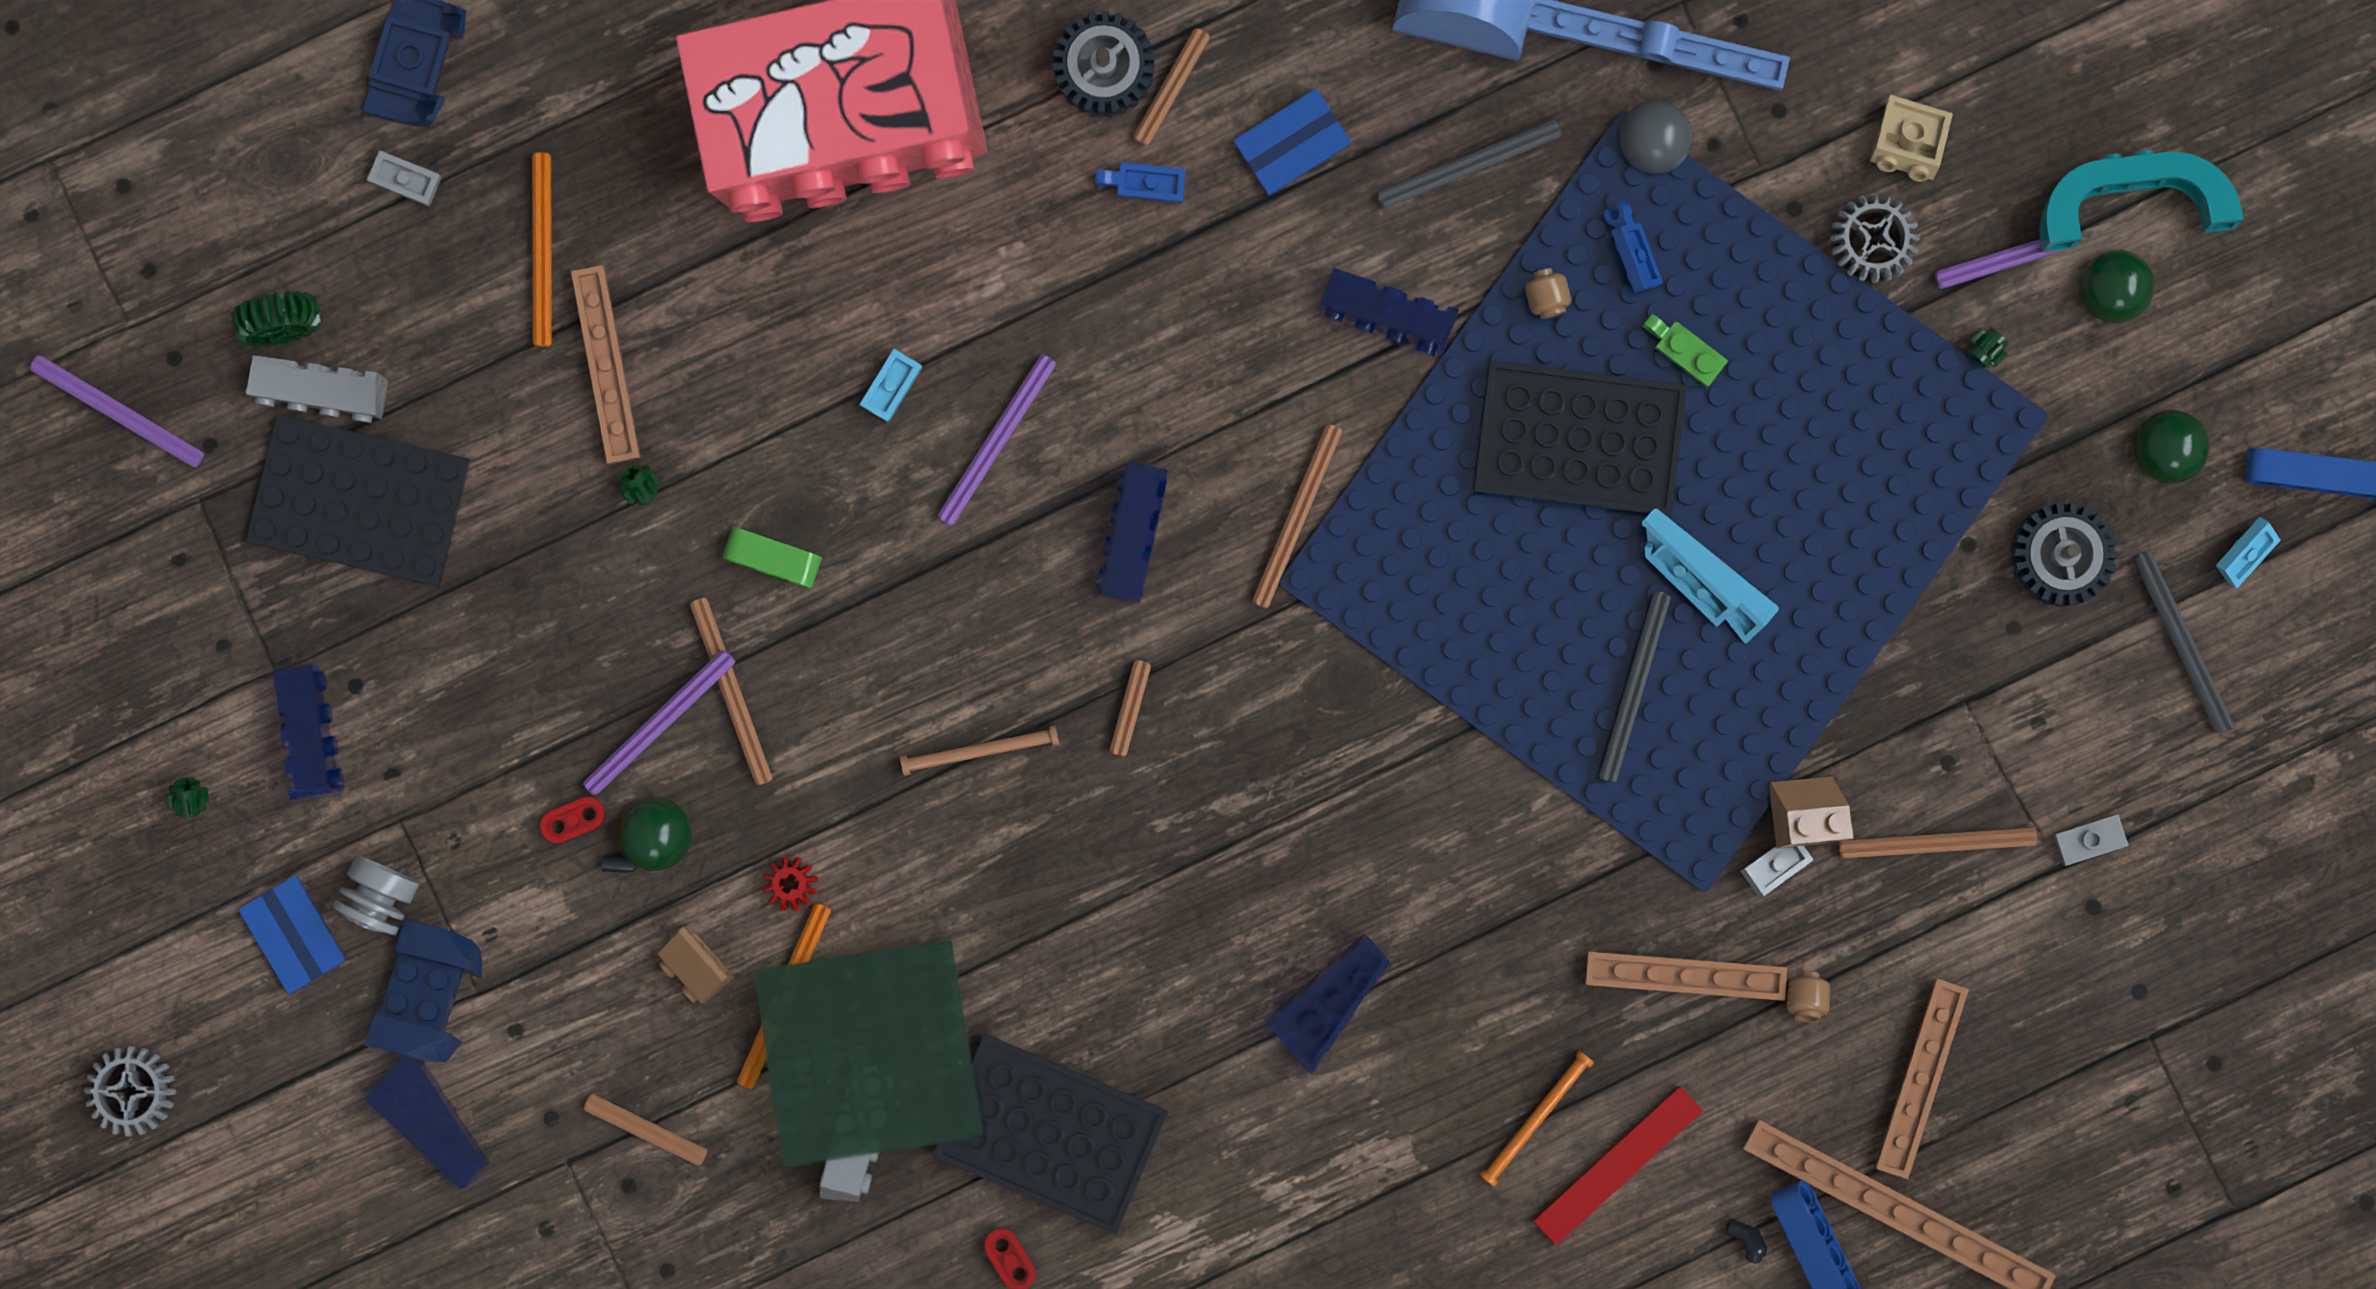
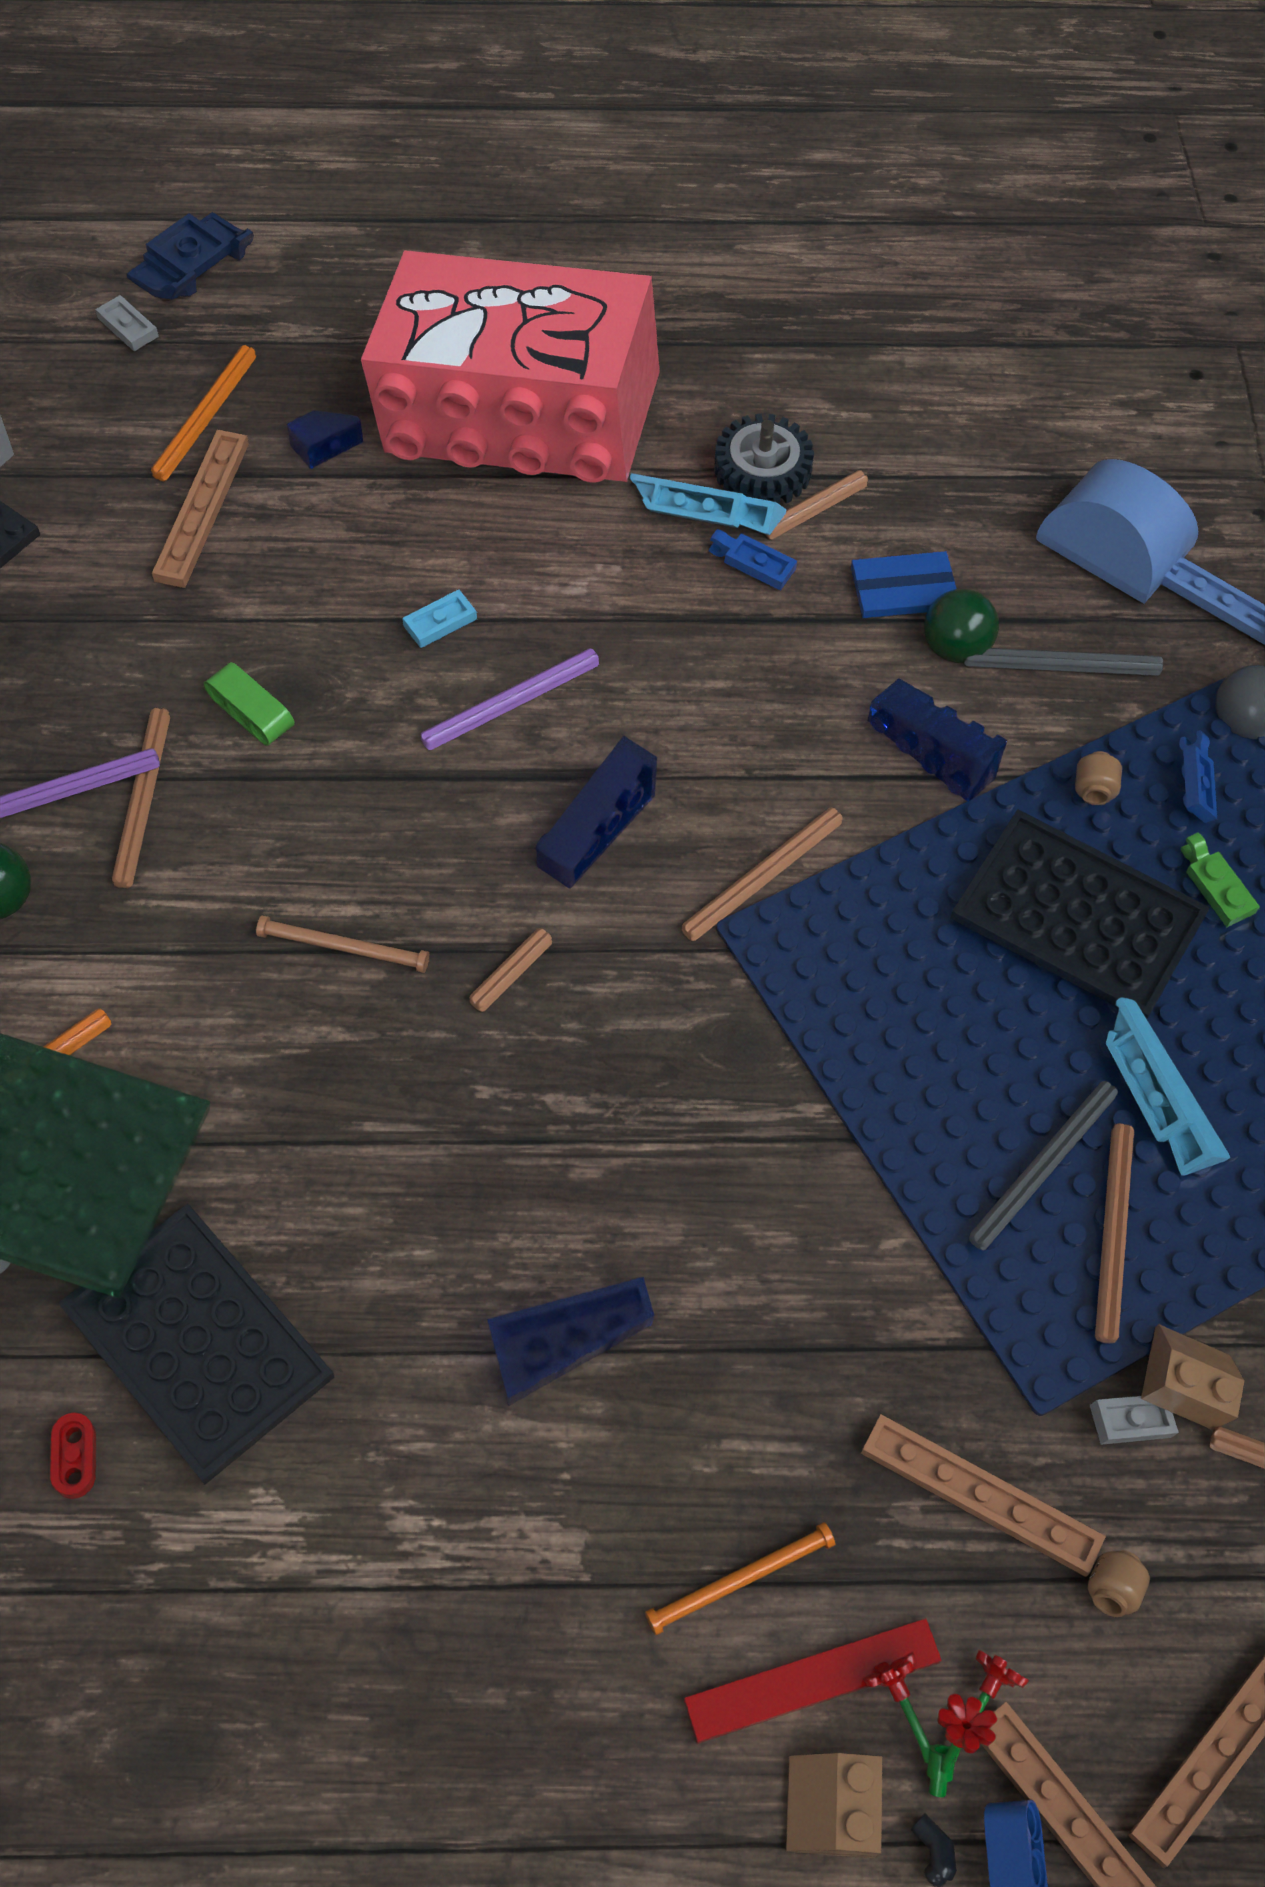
camera: 20 degrees right, 25 degrees down
dark green gear [617,465,661,505] -> none
red gear [762,856,819,912] -> none
none -> clear blue slope [287,410,364,469]
none -> medium azure wedge [630,473,787,535]
none -> medium nougat slope [786,1753,882,1859]
none -> red plant [863,1650,1029,1797]
none -> dark green piece [924,589,999,663]
none -> nougat axle [1095,1123,1134,1344]

